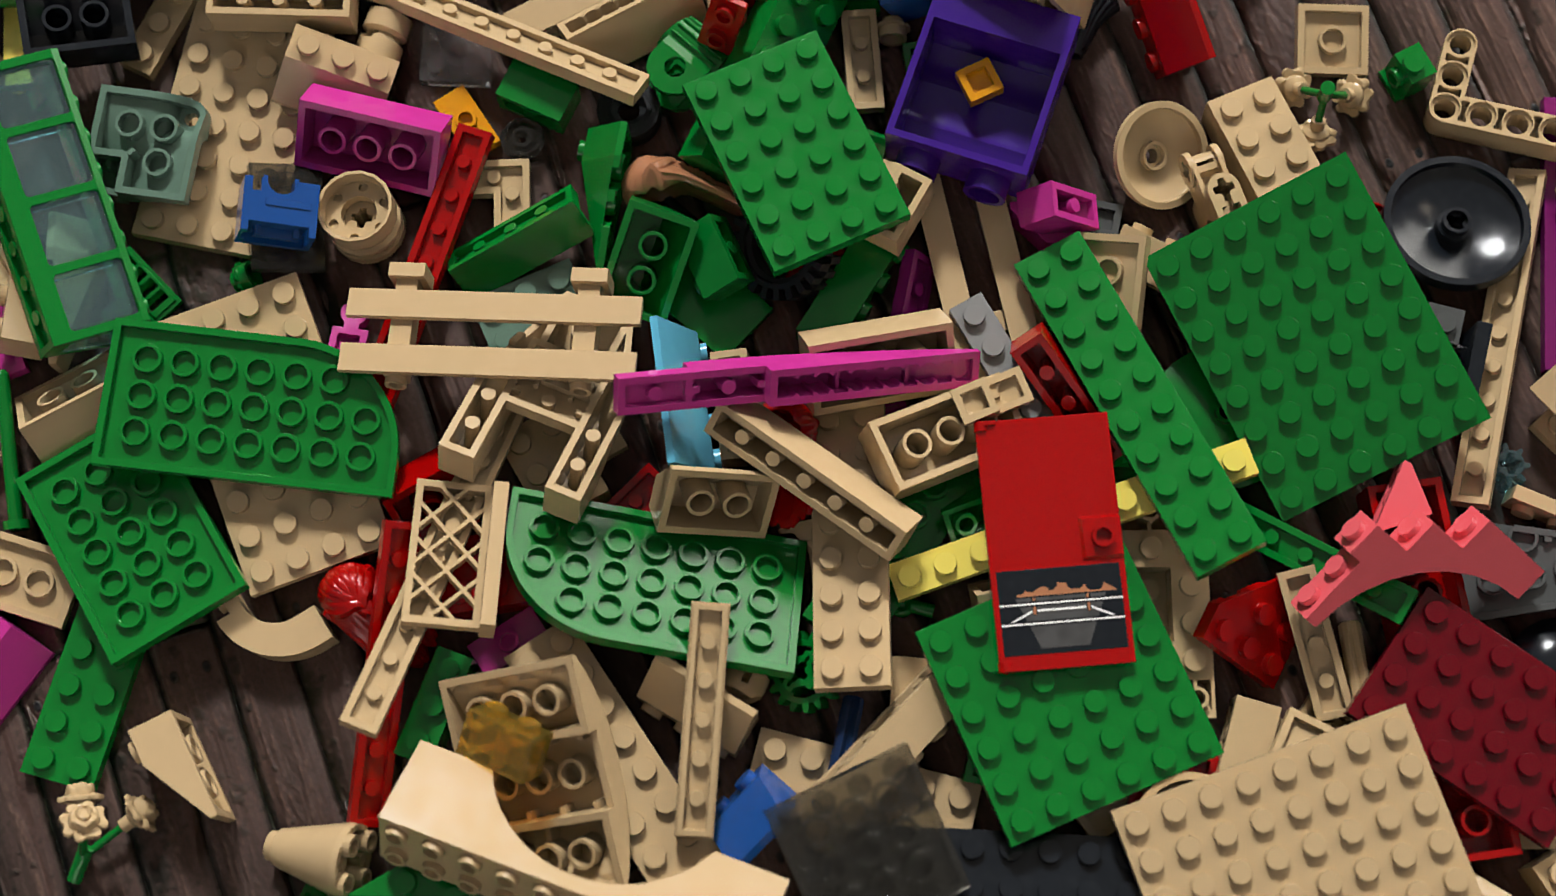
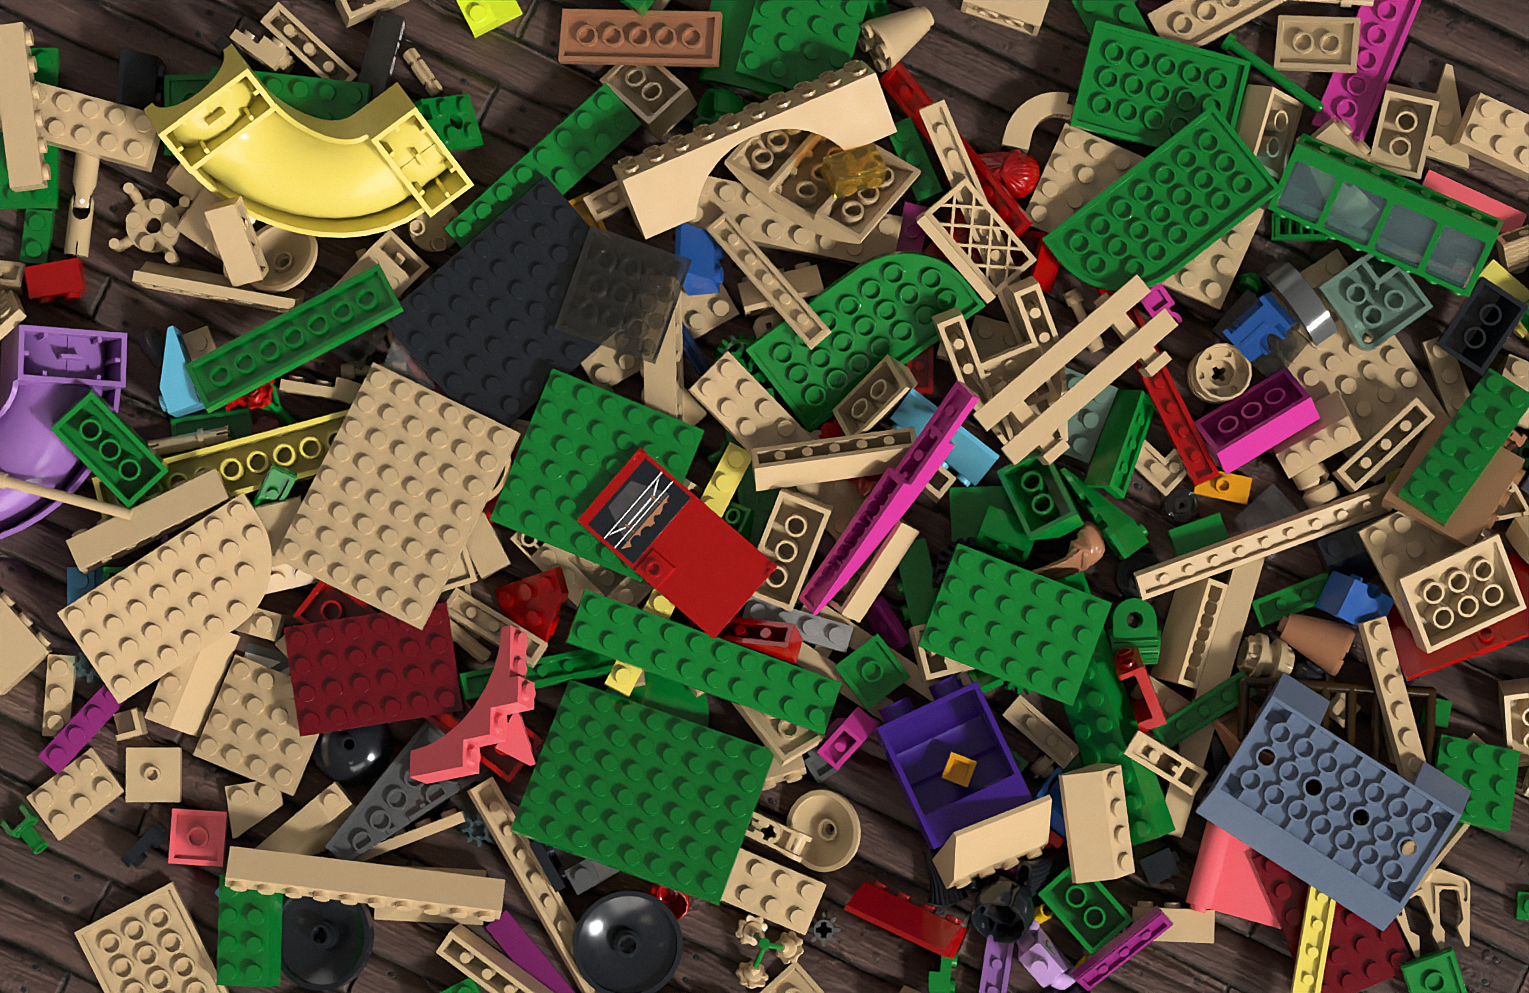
camera: 135 degrees right, 10 degrees up
tan slope [950,366,1034,426] -> none
none -> dark grey gear [807,912,841,947]
none -> green plate [834,634,911,710]
none -> tan bar [1063,288,1105,354]
none -> dark grey arch [1258,259,1338,346]

